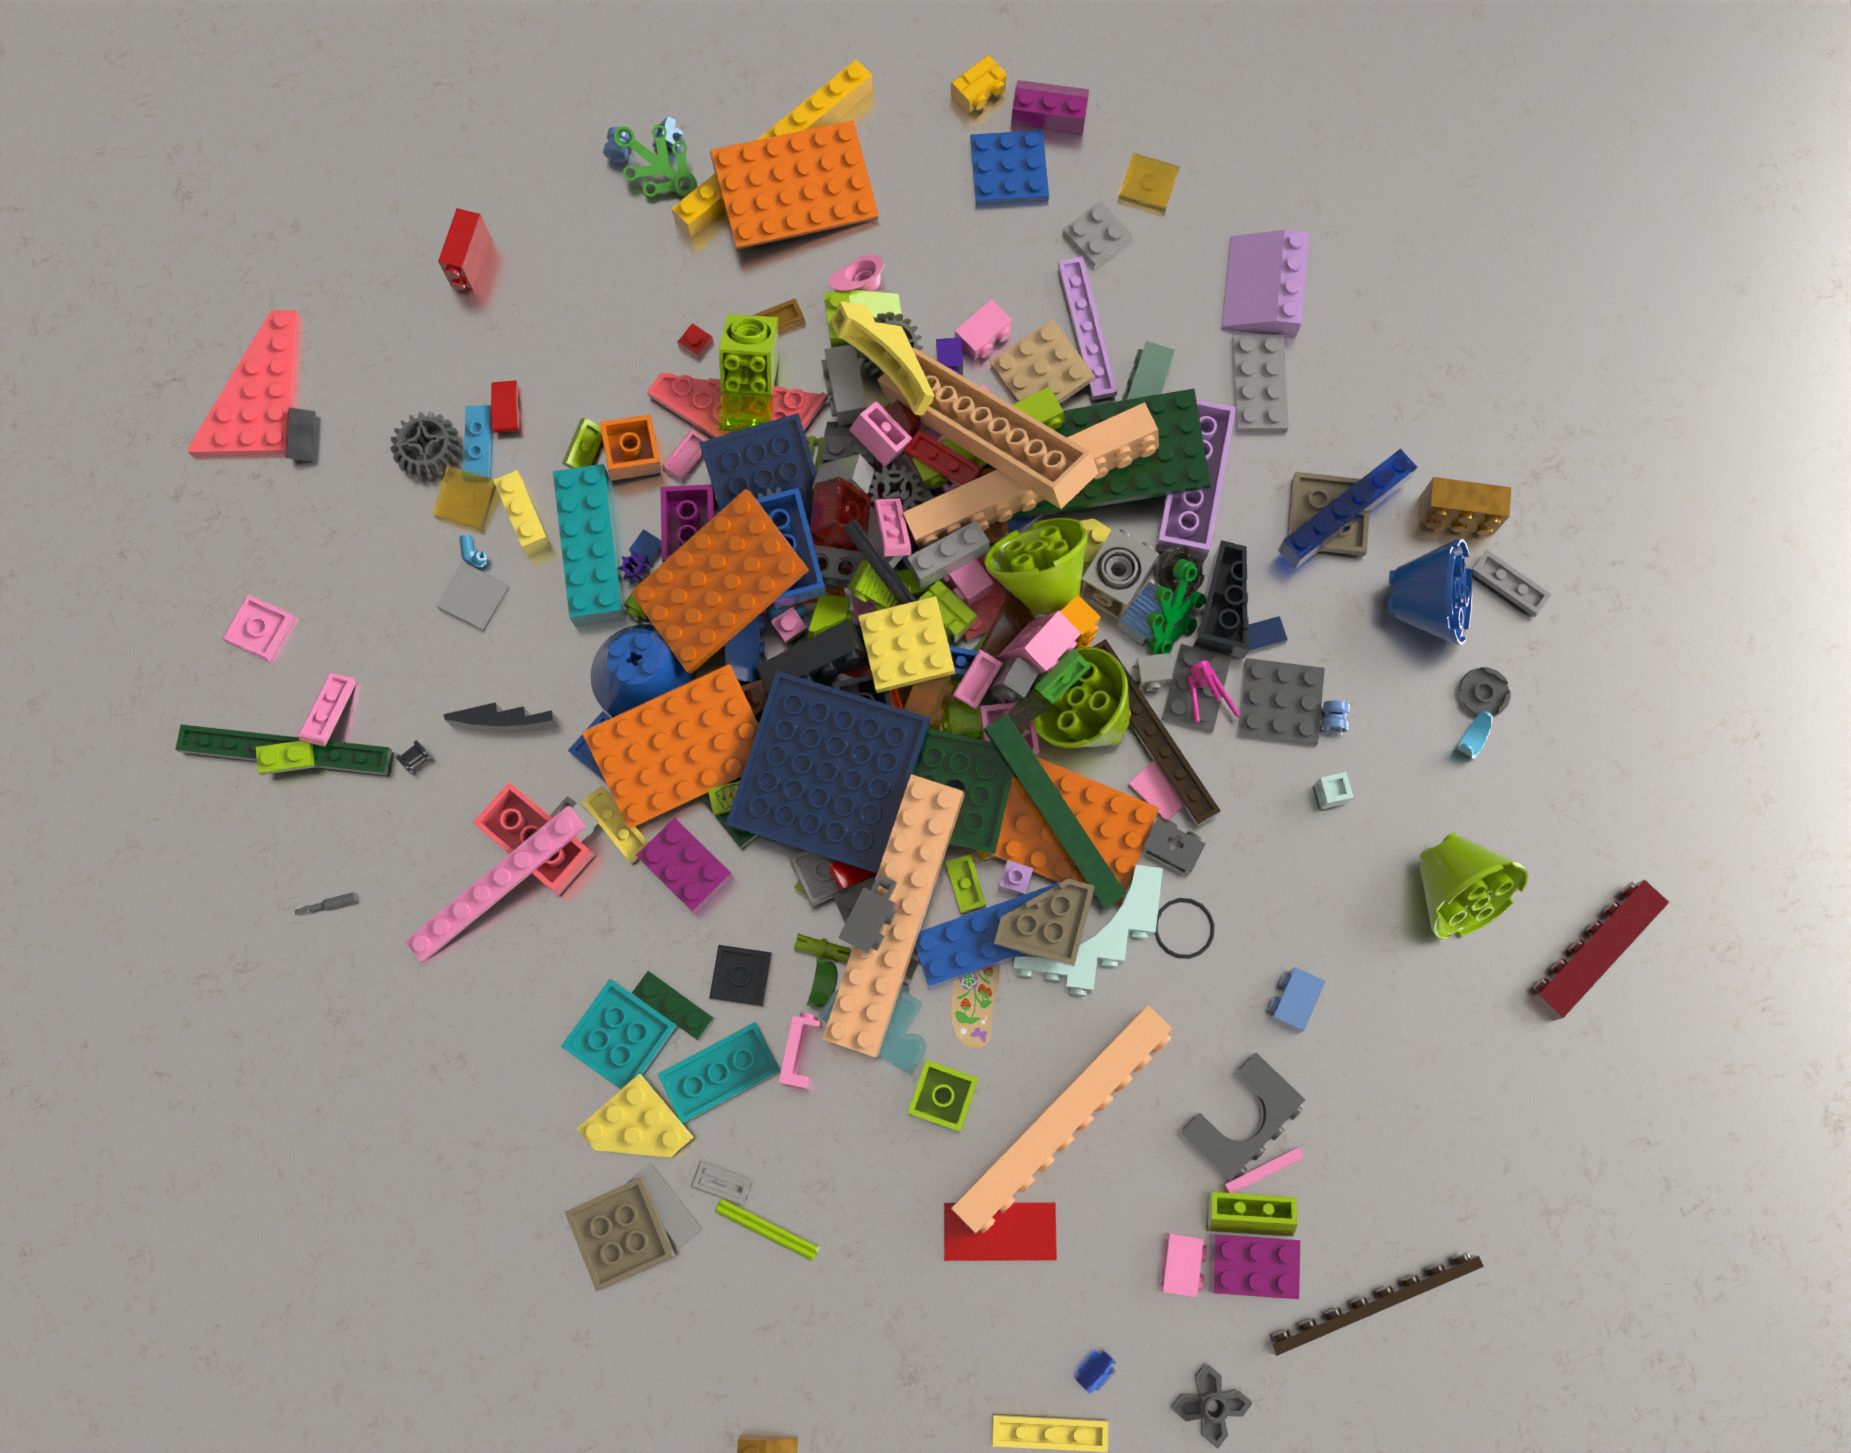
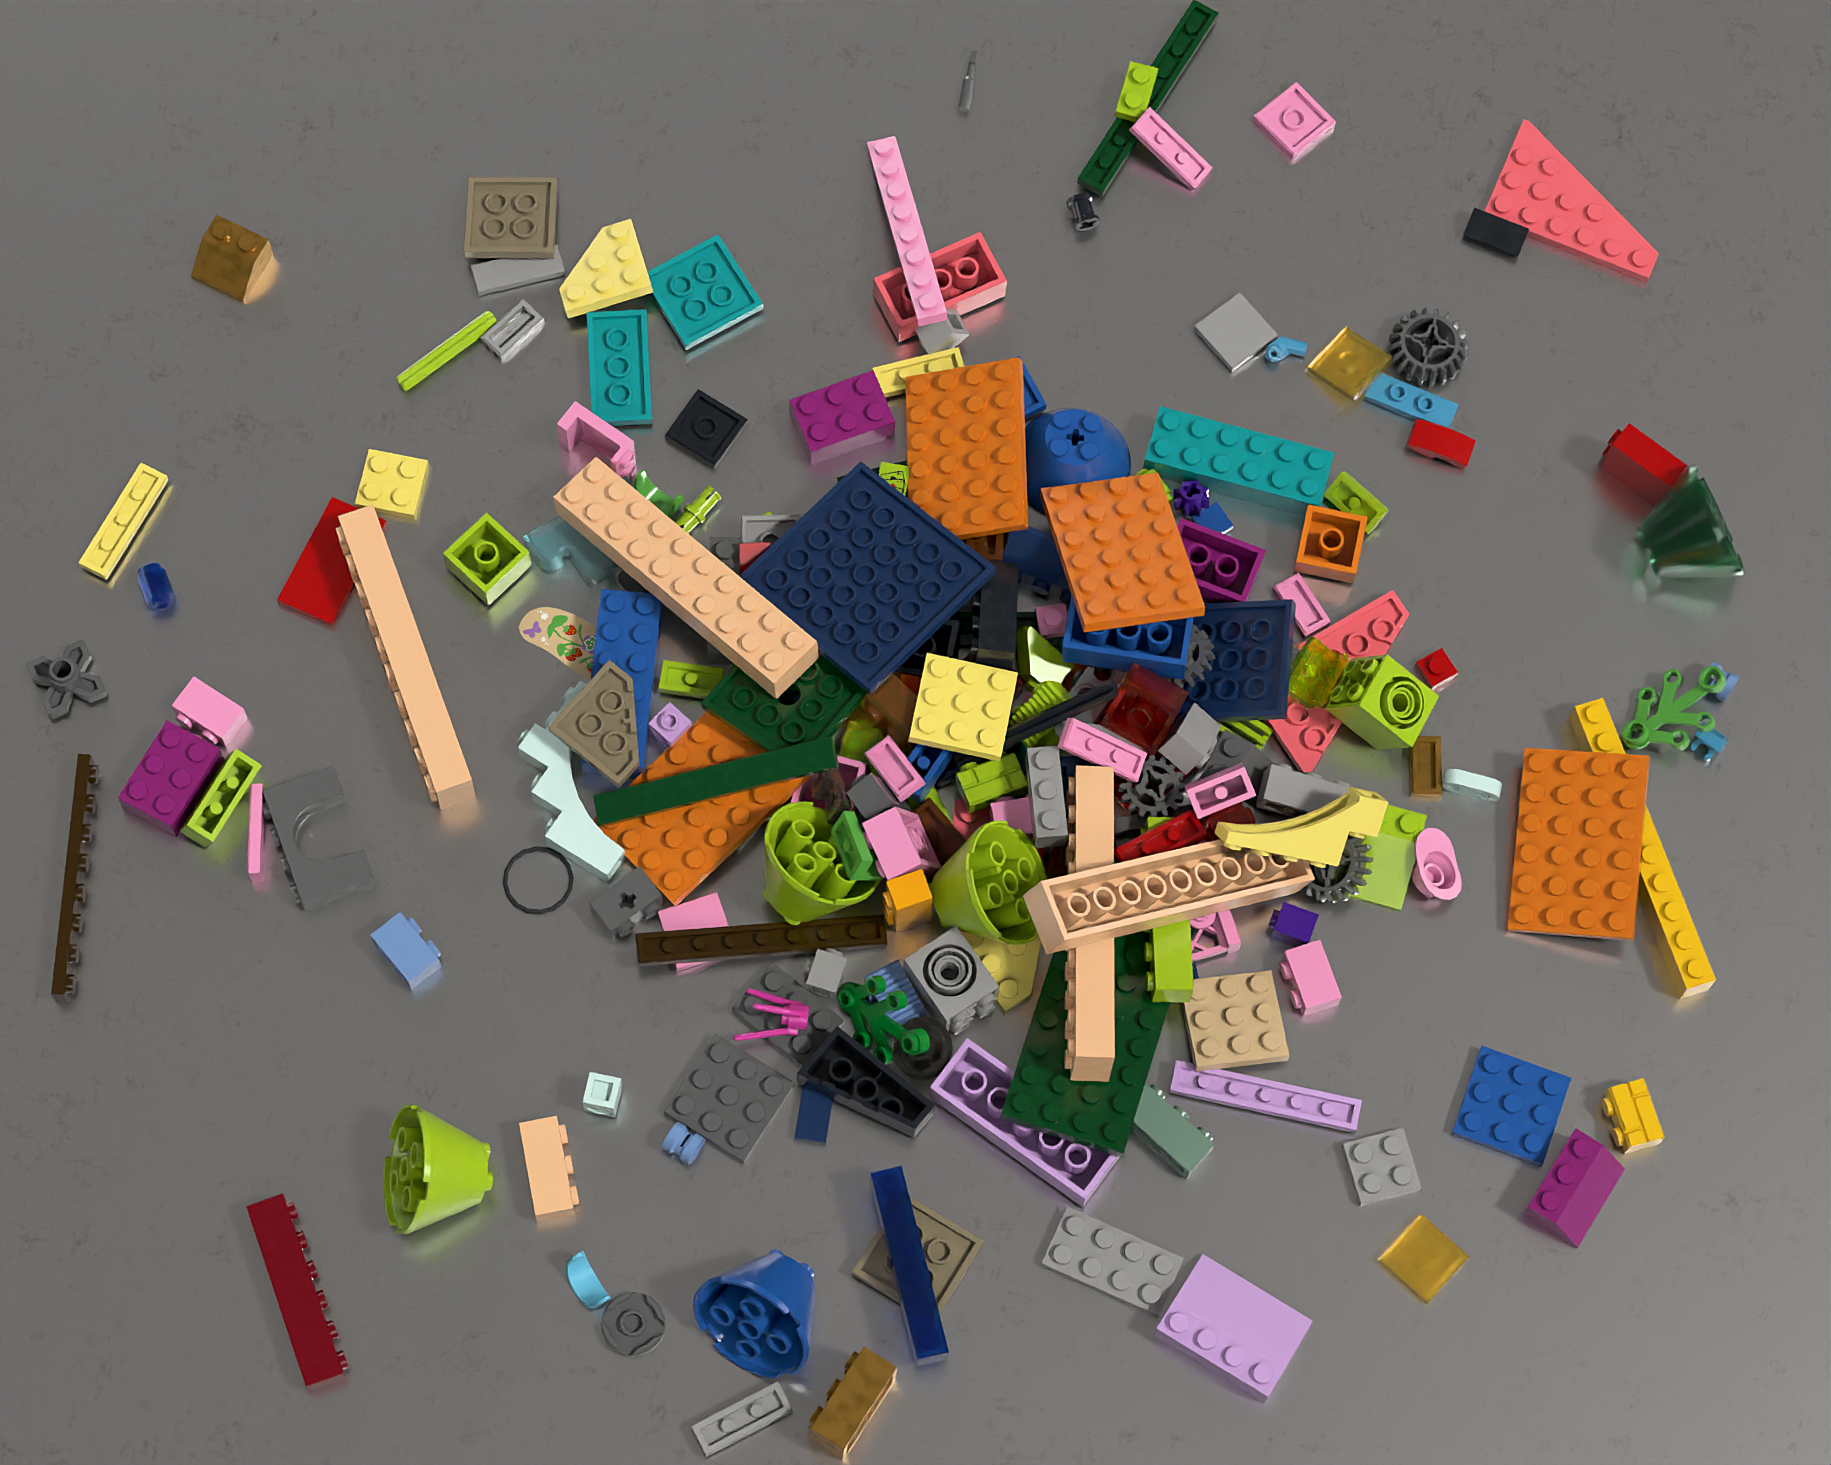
camera: 110 degrees right, 5 degrees down
black slope [443,702,559,733] -> none
light yellow brick [494,470,552,557] -> none
dark green plate [632,971,715,1041] -> none
dark grey brick [838,874,898,954] -> none
none -> light yellow plate [355,449,429,520]
none -> light nougat brick [519,1116,579,1222]
none -> light aqua beam [1442,769,1502,802]
none -> clear green cone [1637,464,1745,577]

